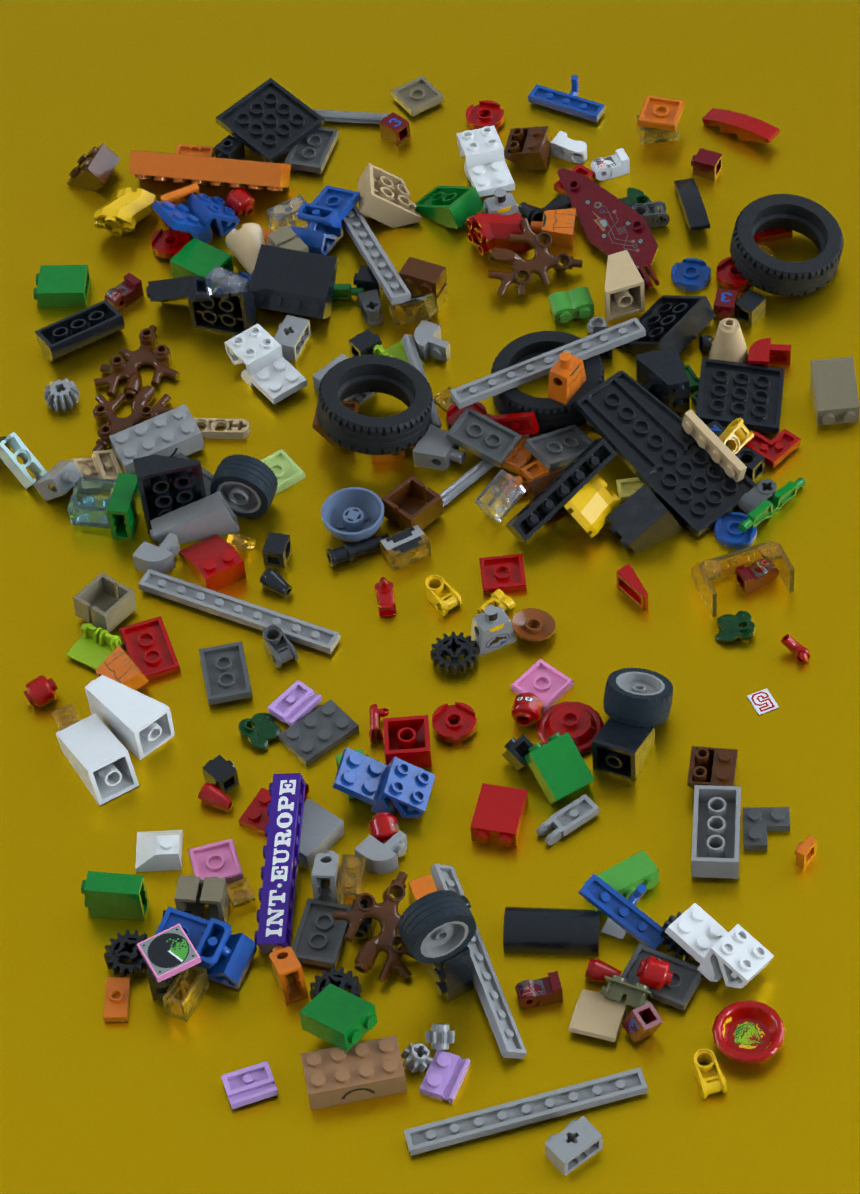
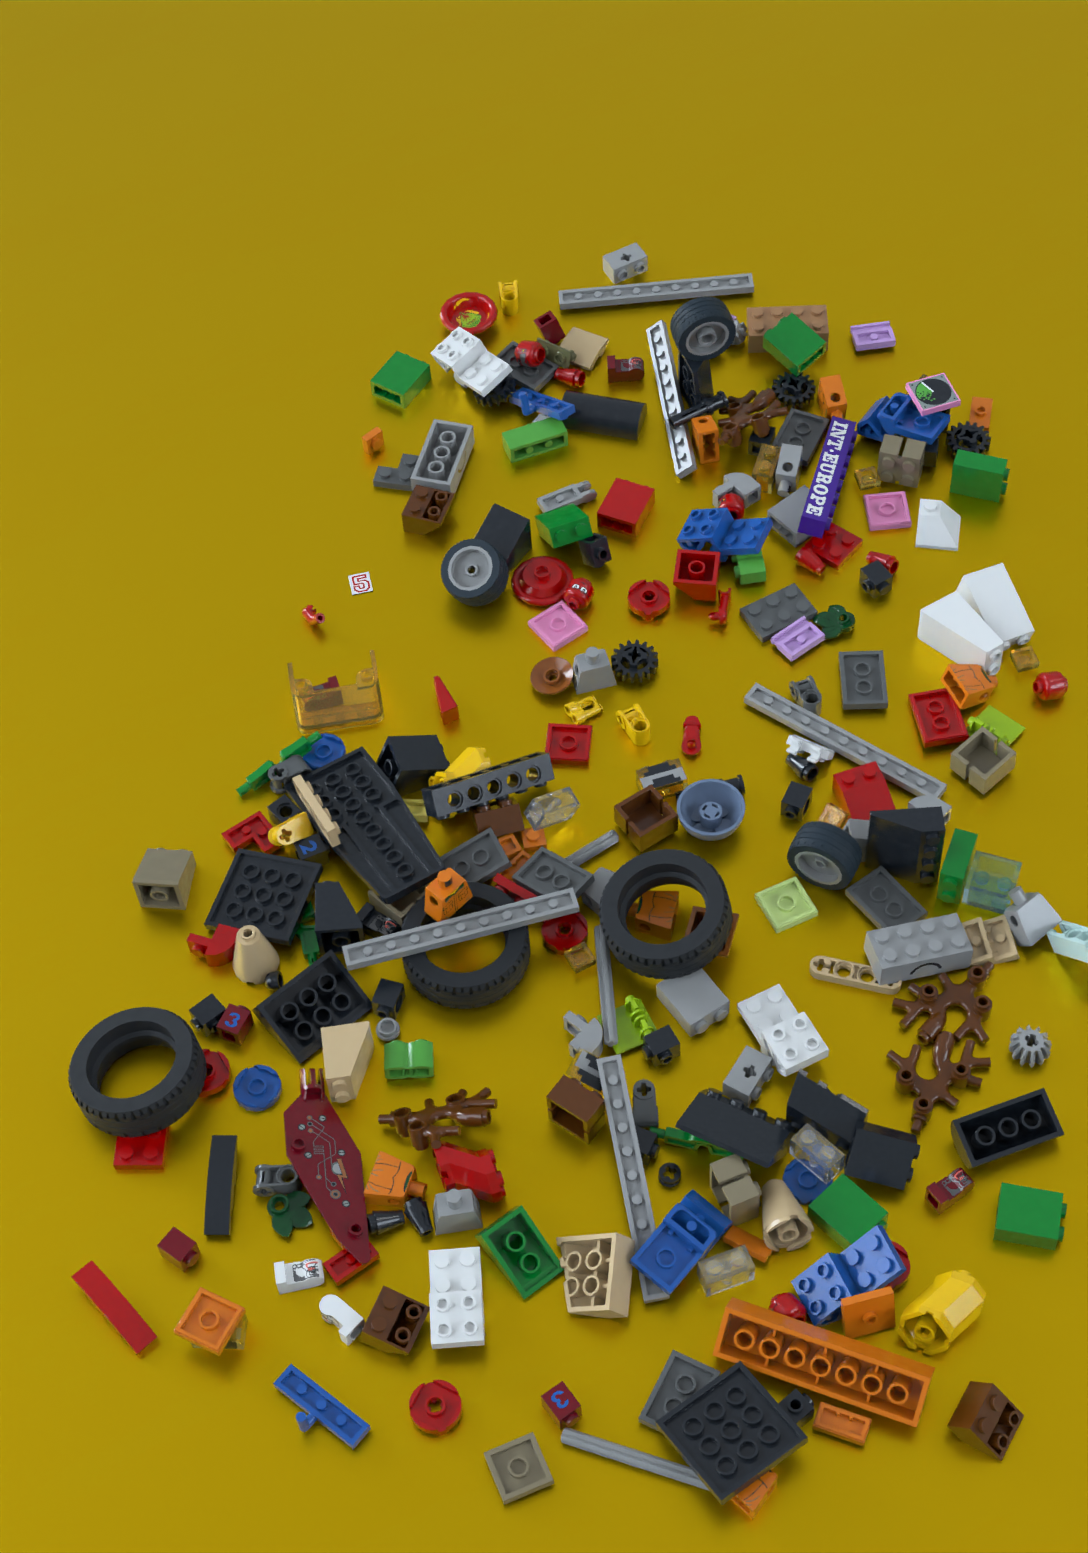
camera: 170 degrees left, 5 degrees up
dark green plate [715,611,755,642] -> none
none -> green brick [370,351,431,409]
none -> black bush [658,1162,681,1188]
none -> white plate [786,735,835,764]

